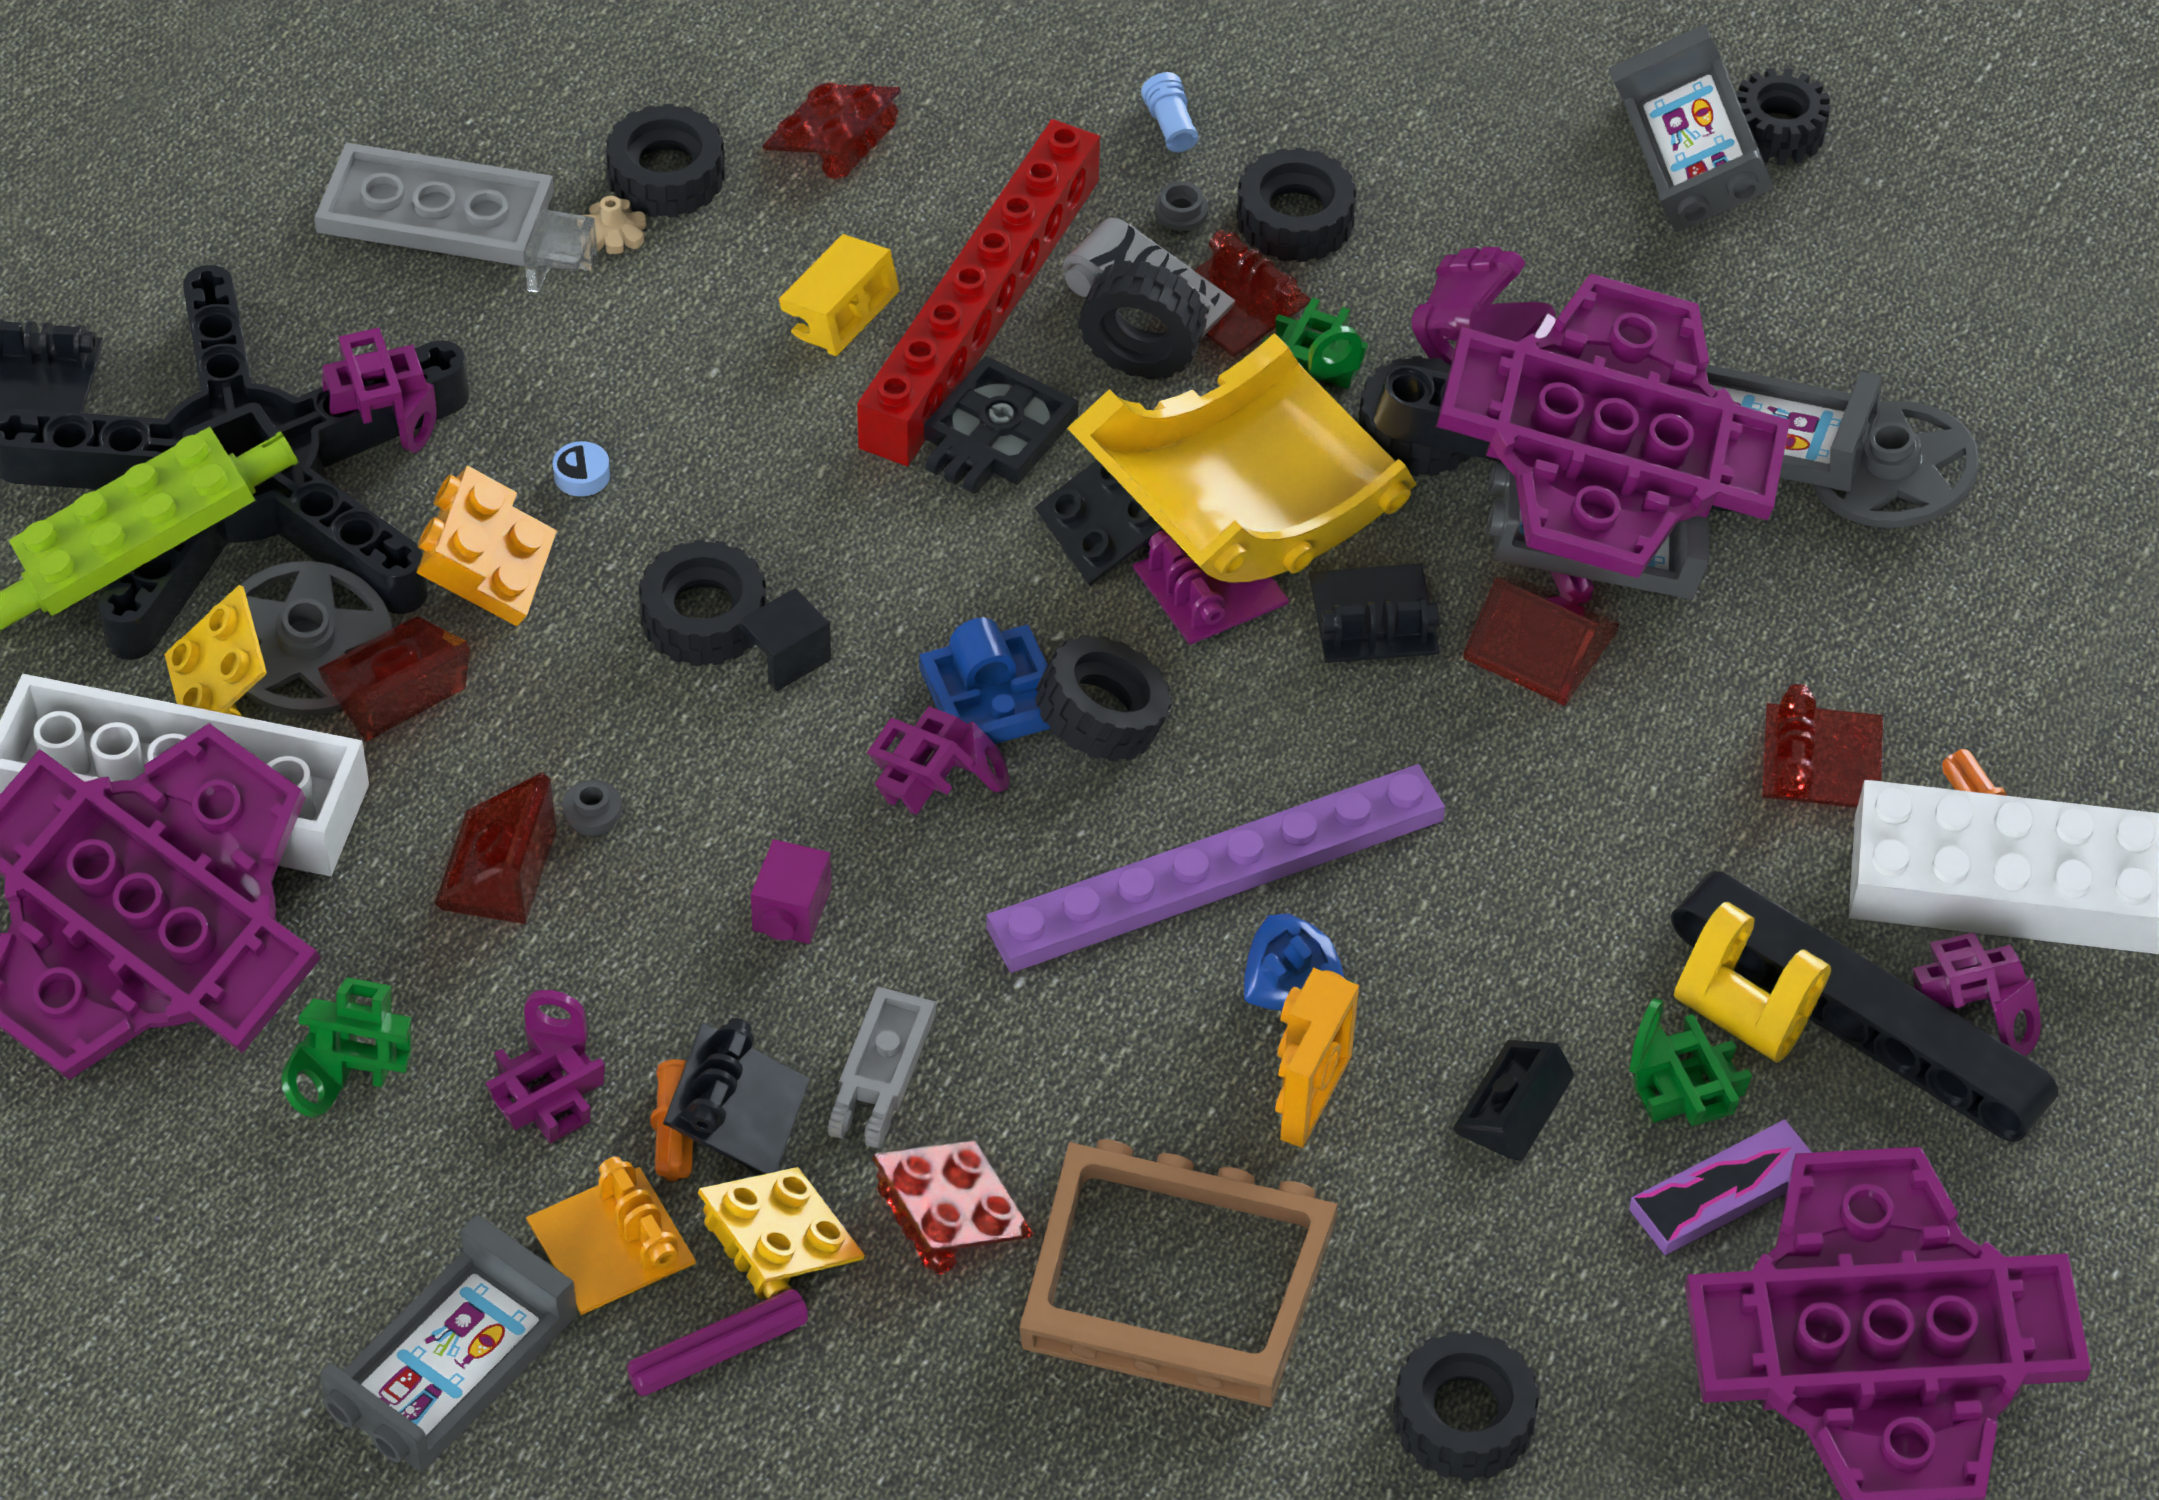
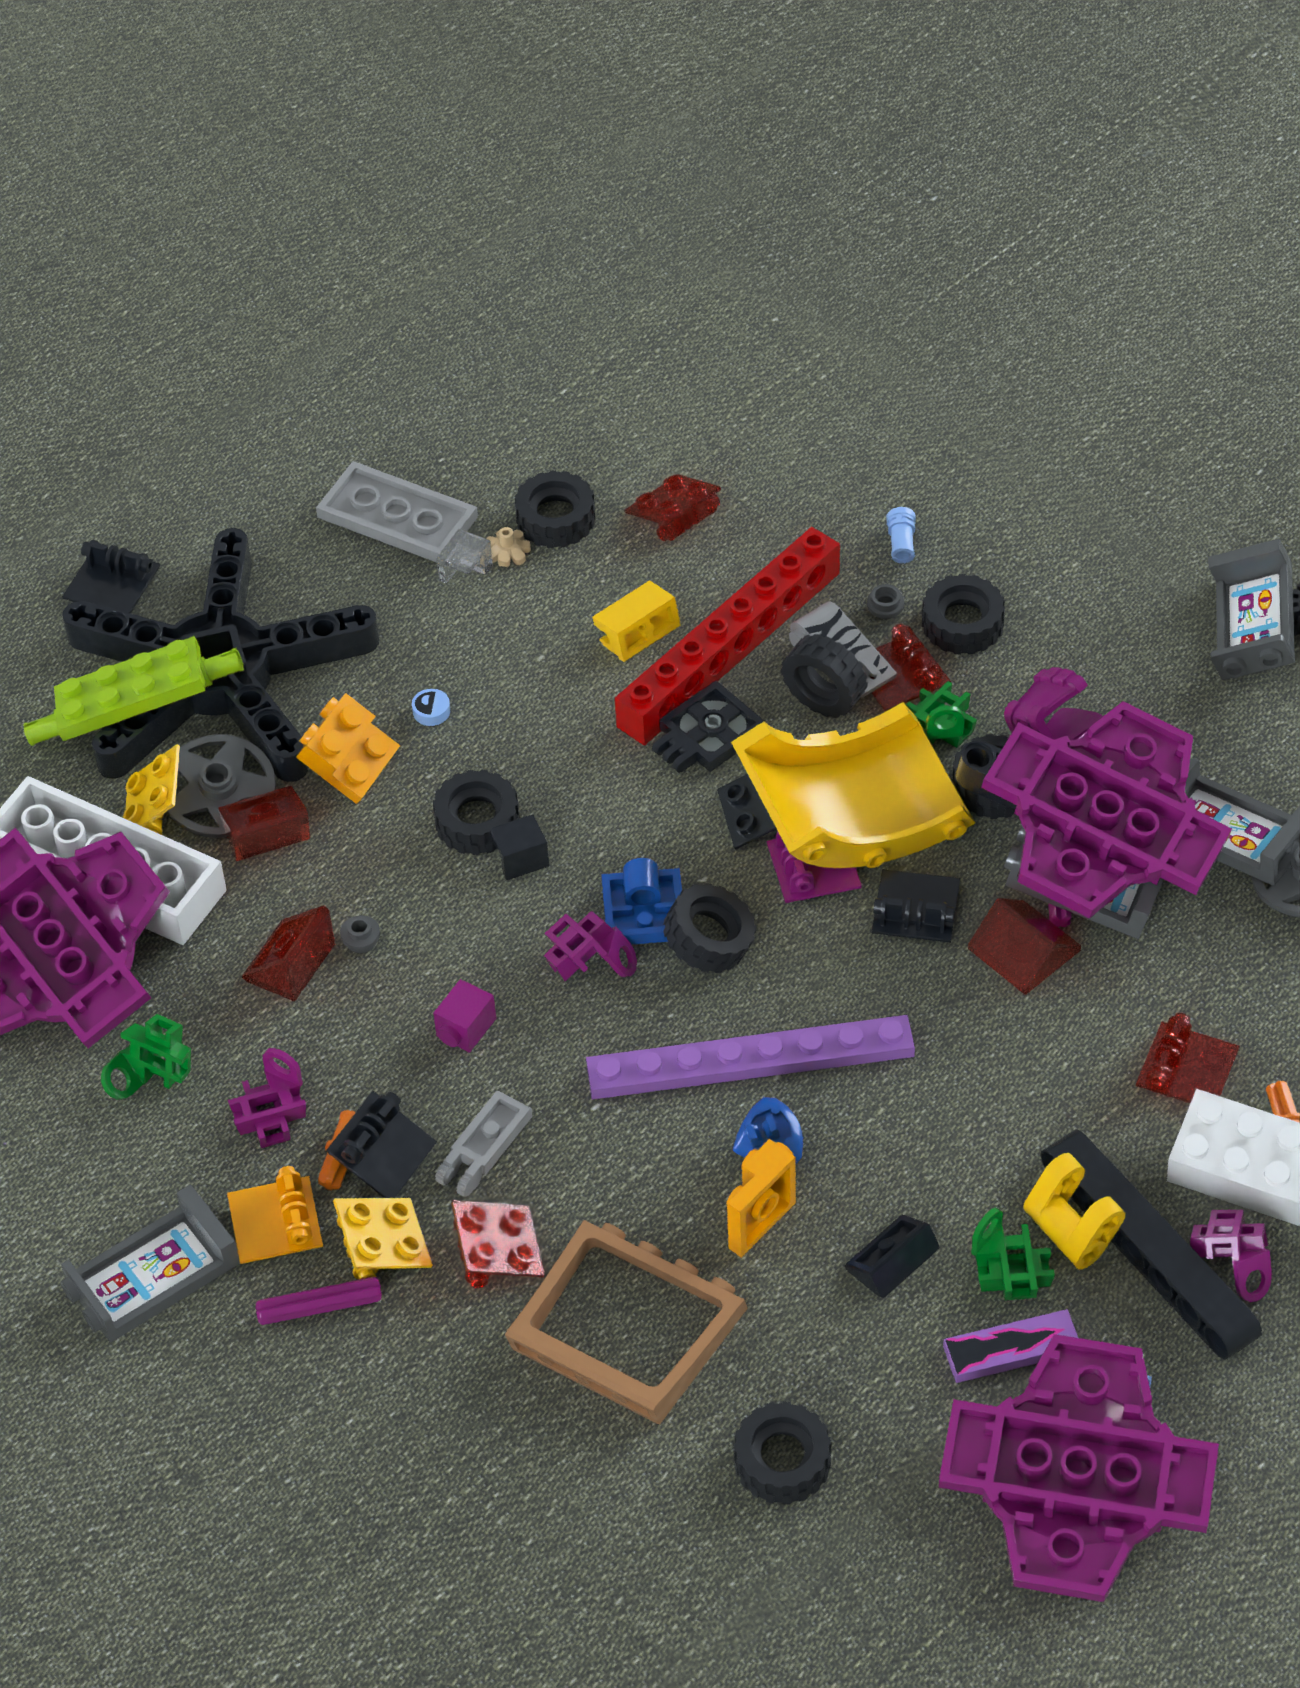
camera: 20 degrees right, 0 degrees up
magenta piece [322,327,437,453] -> none

